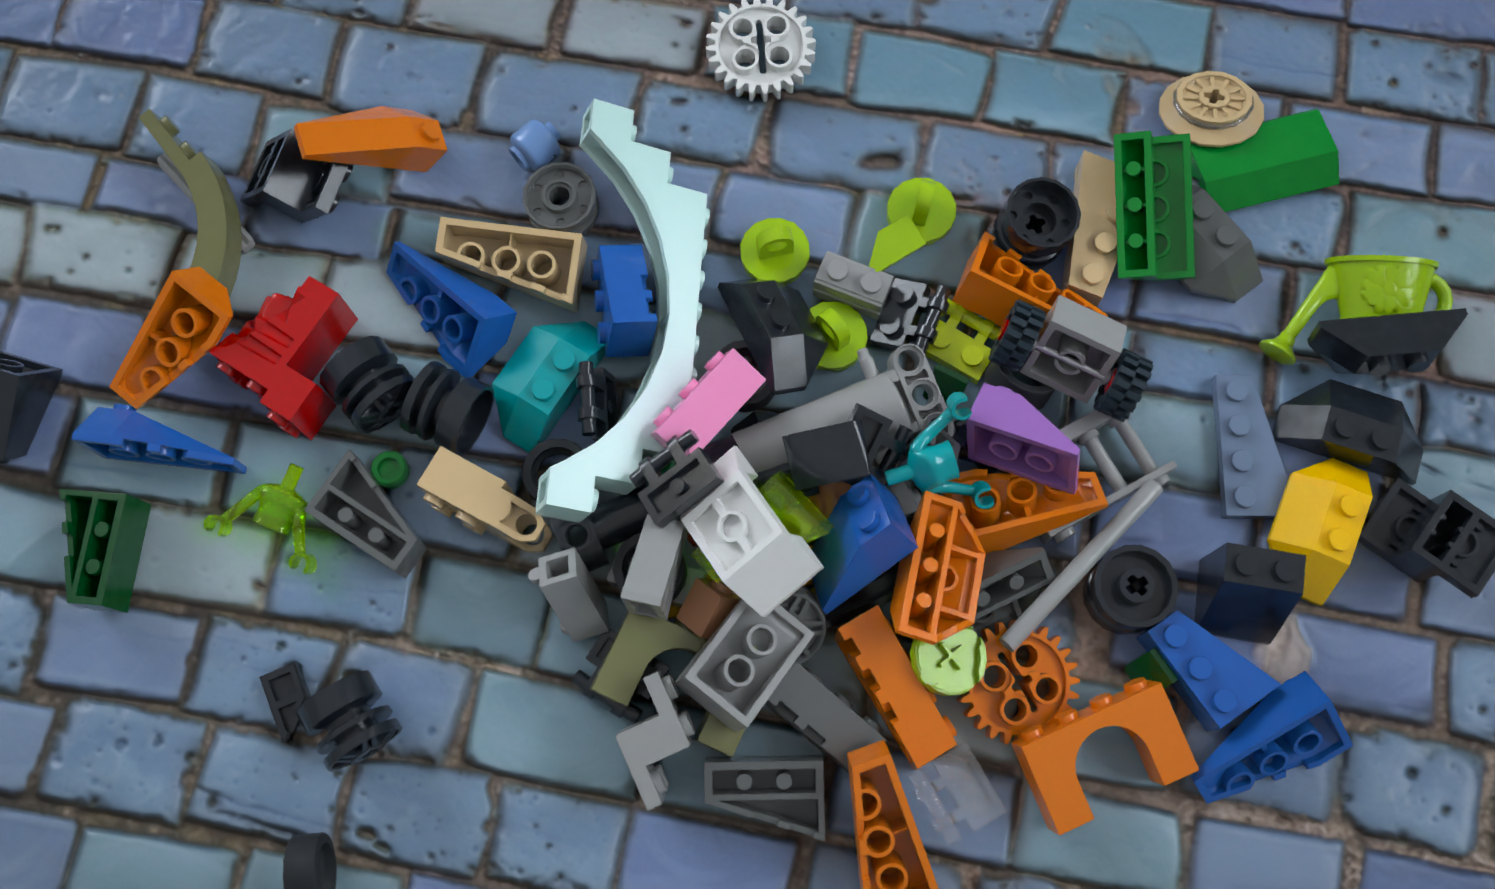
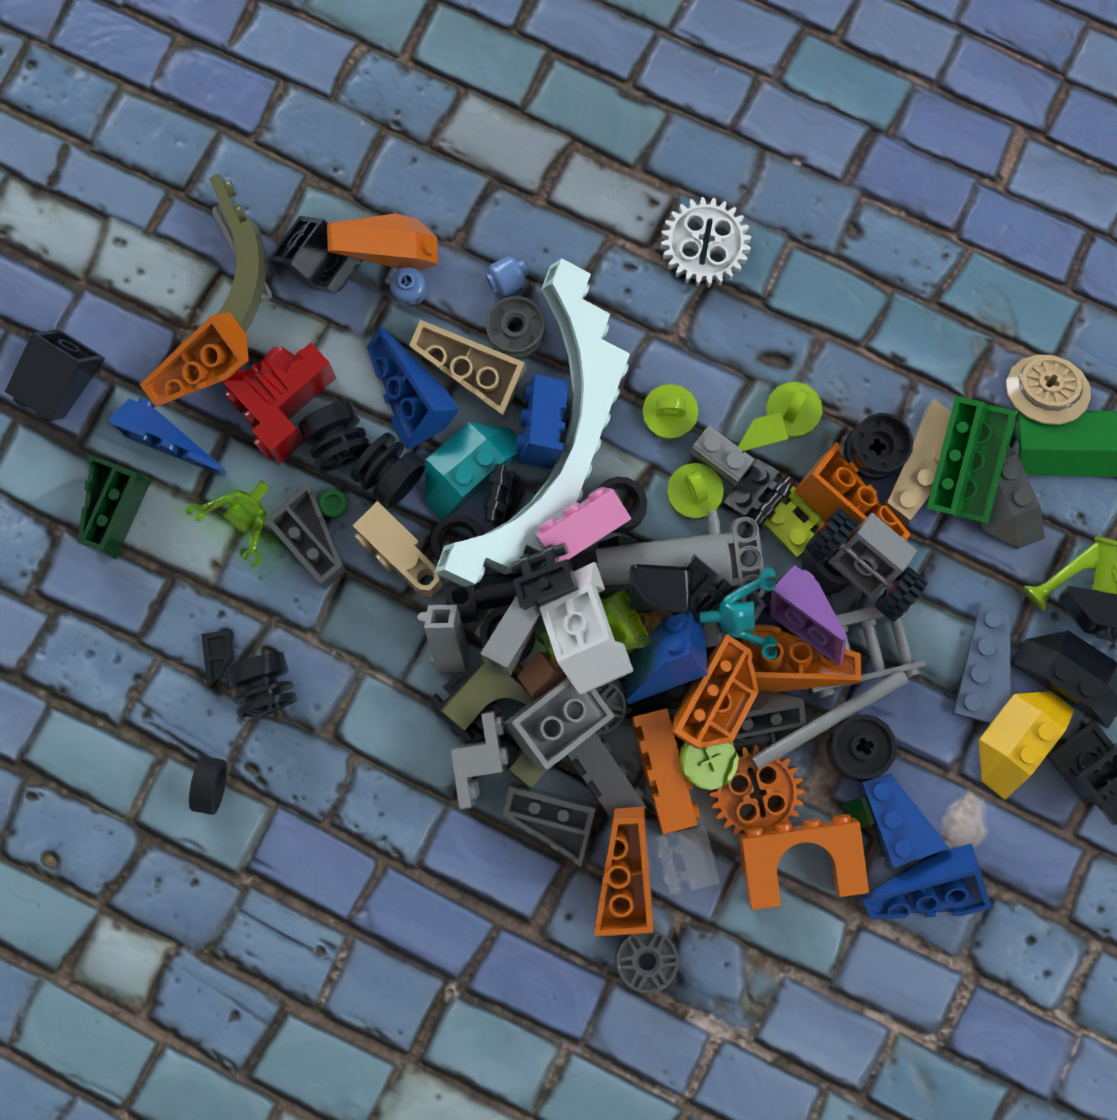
camera: 15 degrees right, 5 degrees up
black wedge [717,279,828,395] -> none
dark green slope [923,363,970,409] -> none
black slope [1194,542,1306,645] -> none
none -> medium blue head [389,267,427,307]

